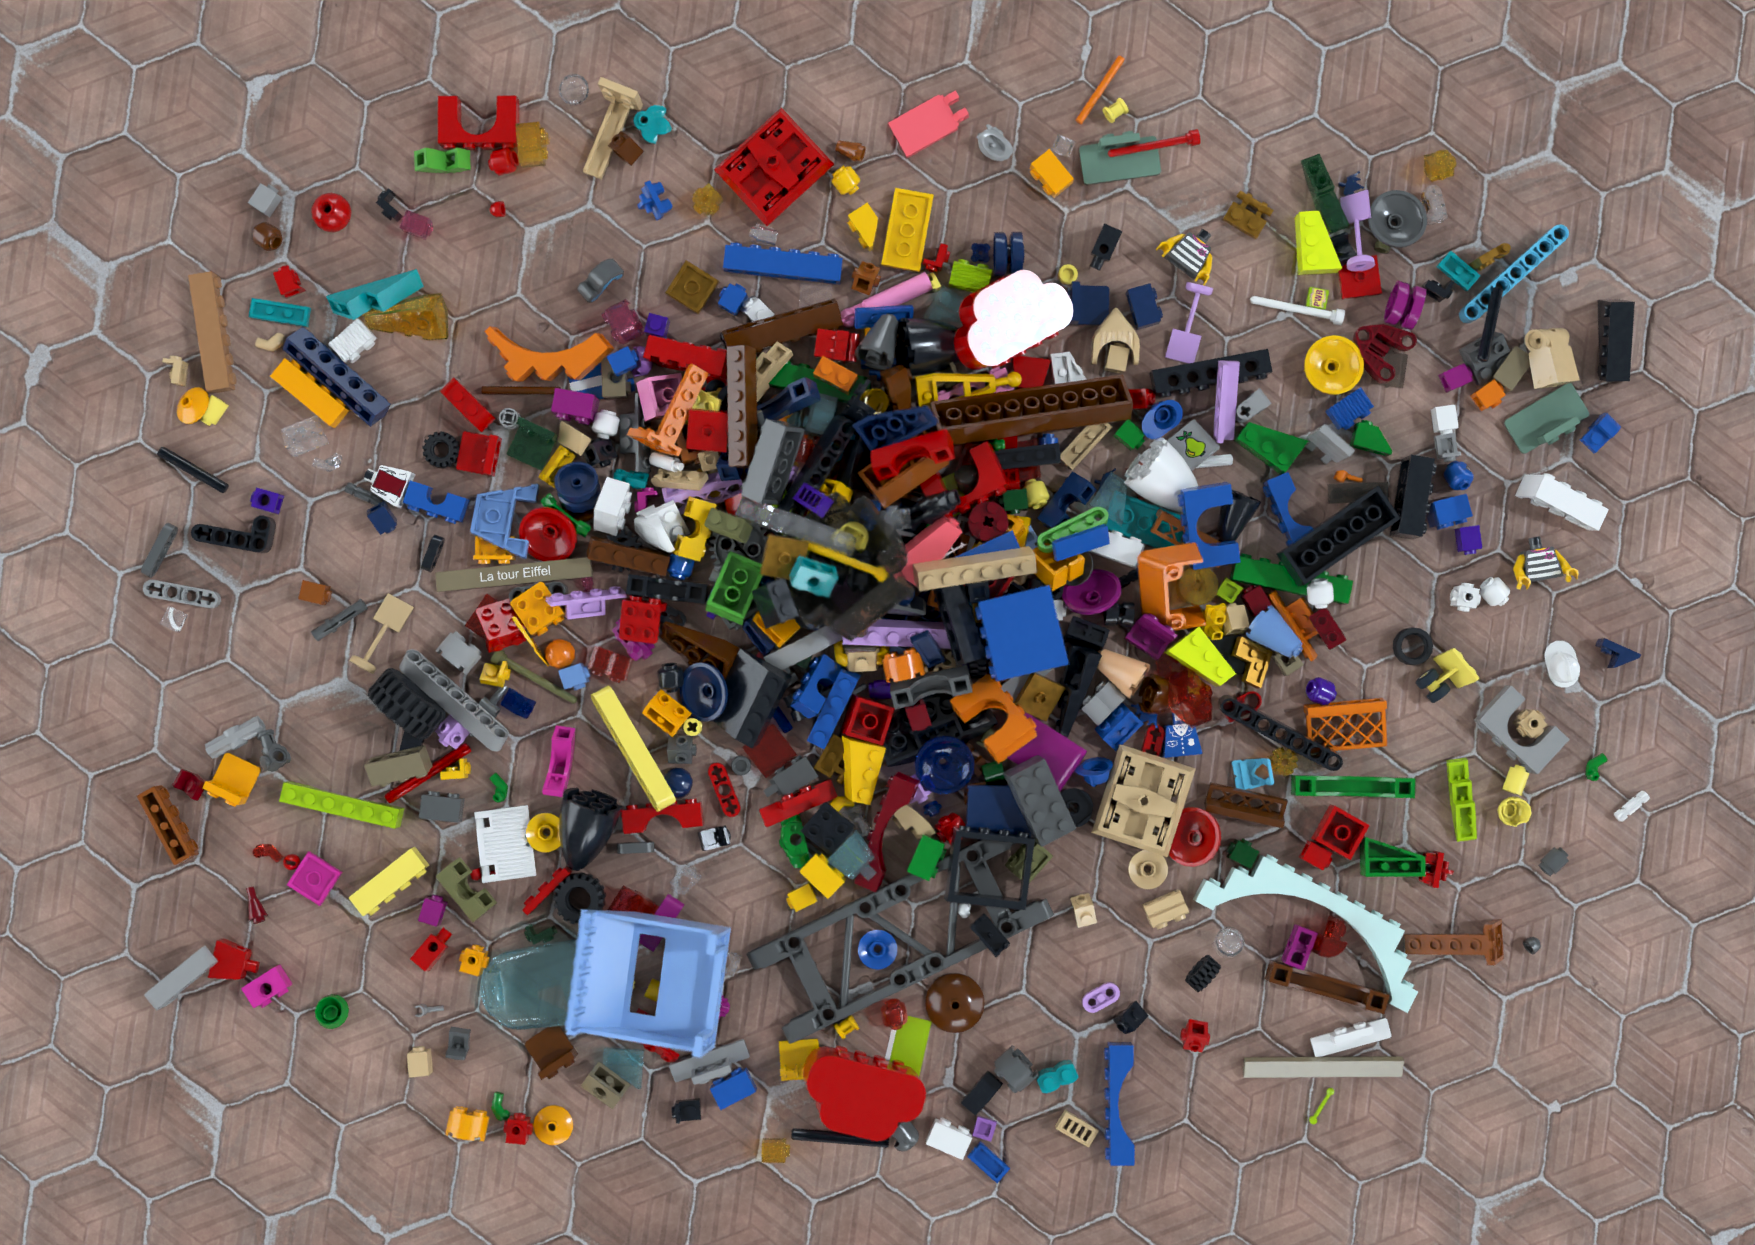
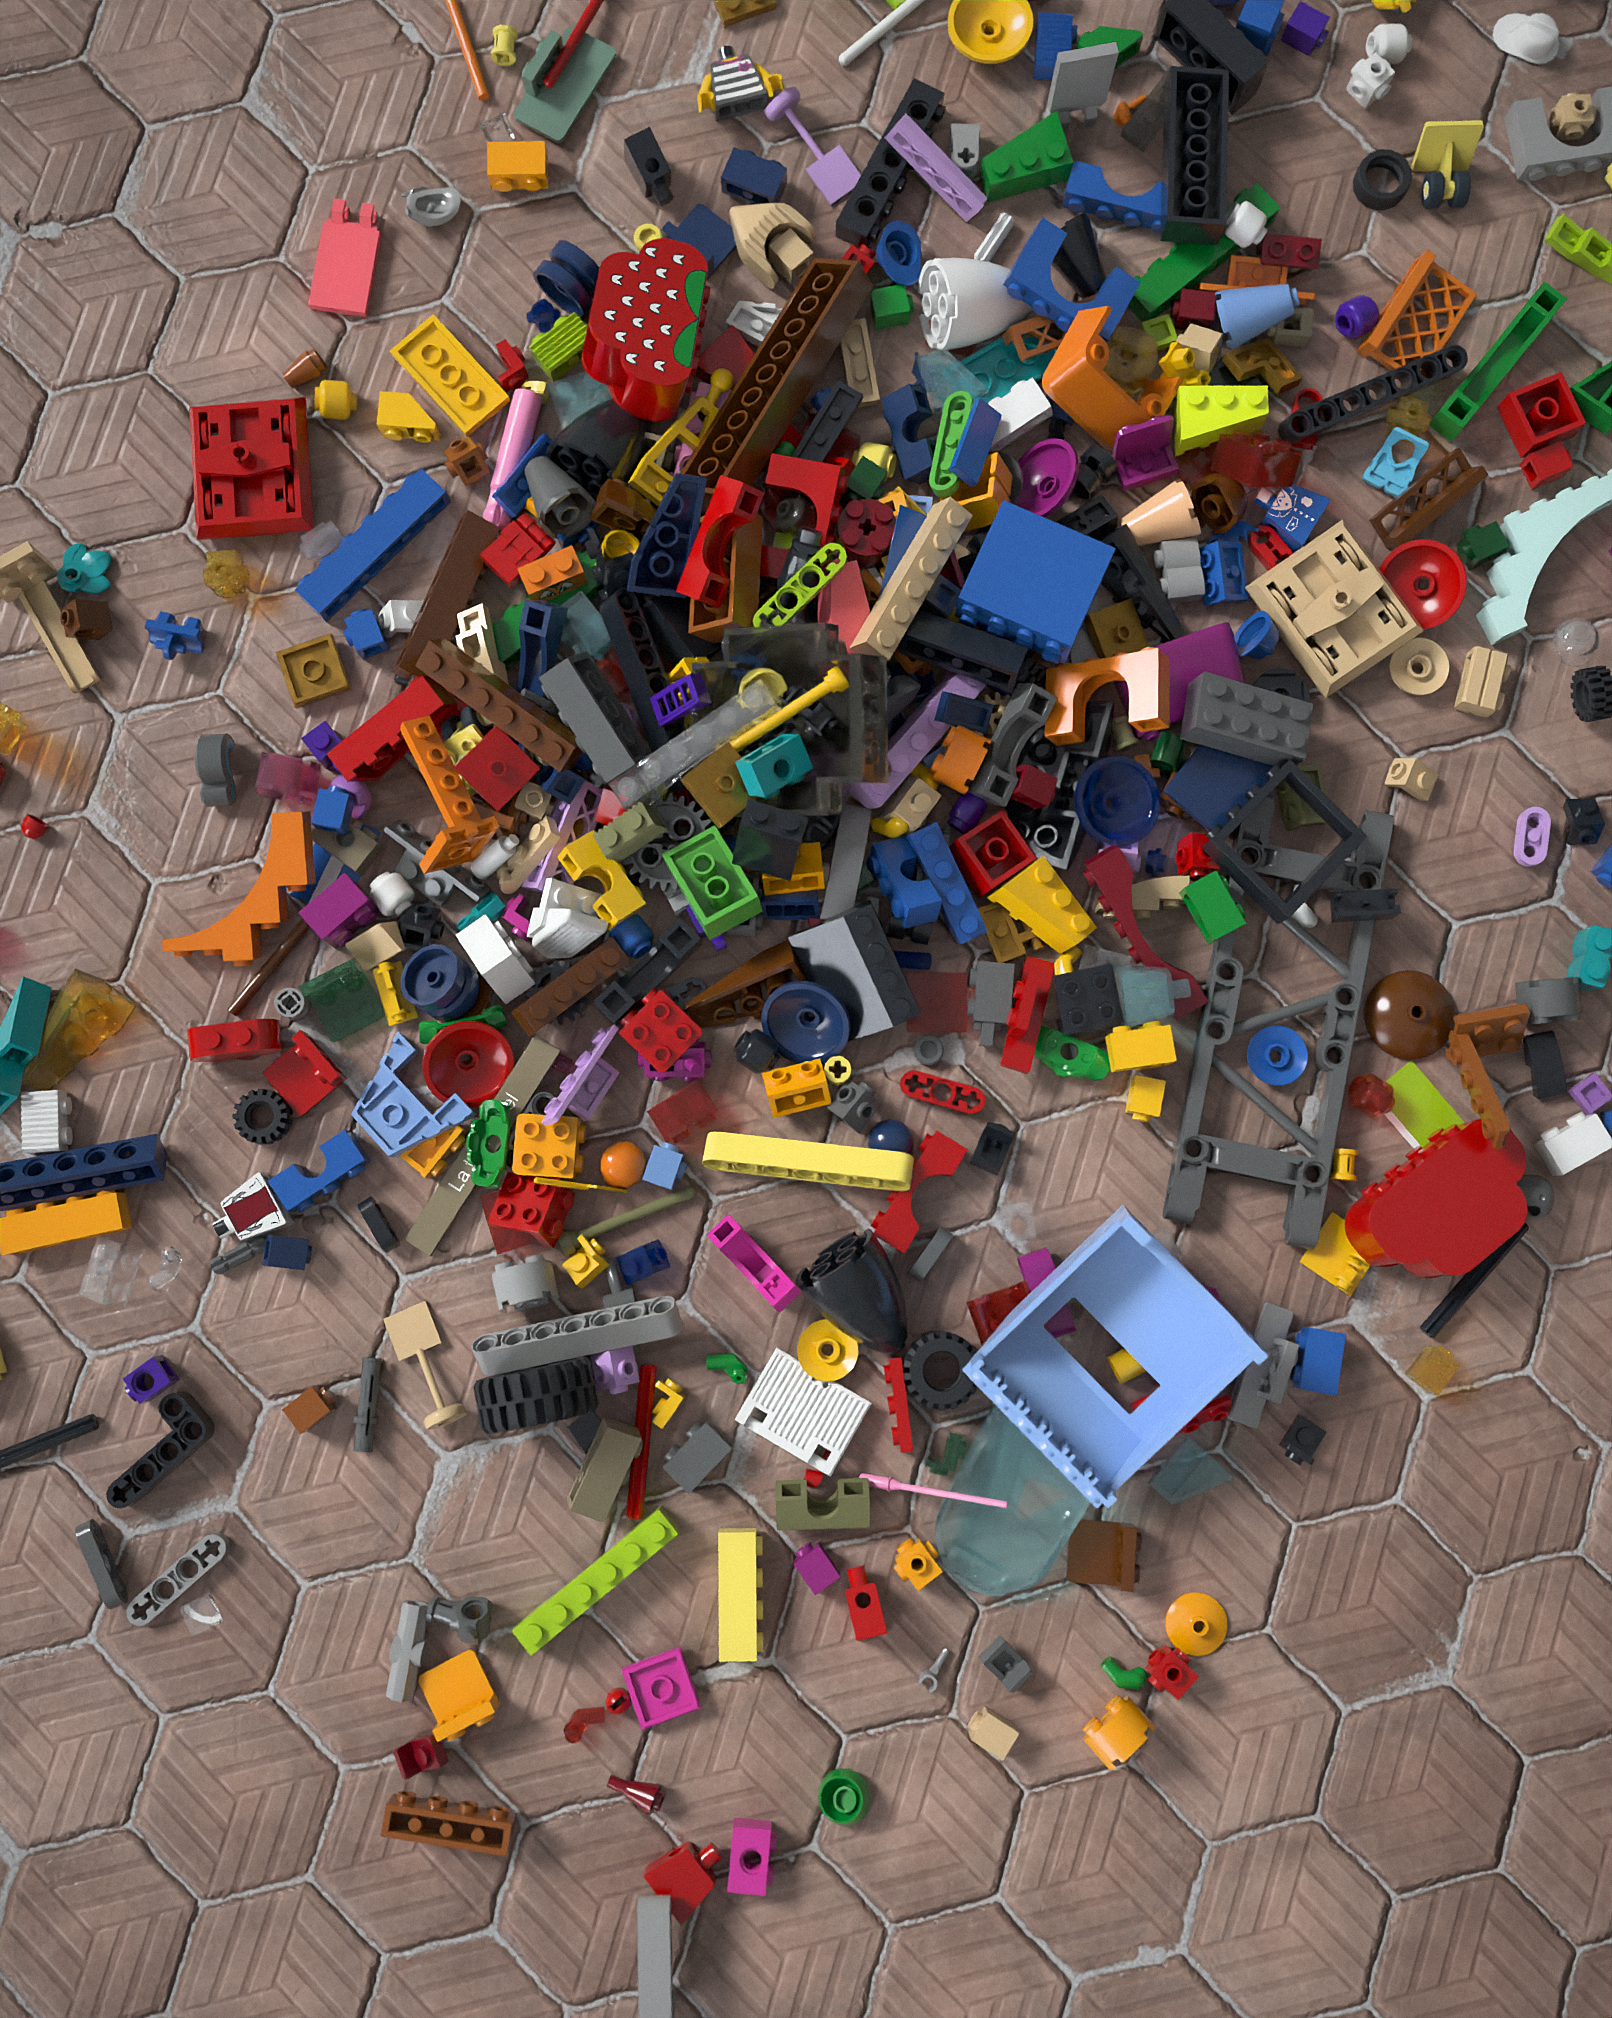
camera: 55 degrees left, 5 degrees down
dark tan brick [581,1061,630,1110] -> none
bright pink brick [636,373,682,421] -> none
light grey tile [1167,419,1220,471] -> none
none -> green piece [466,1100,511,1189]
none -> lime beam [753,543,847,638]
none -> bright pink piece [859,1473,1008,1508]
none -> dark orange bracket [1445,1003,1530,1150]

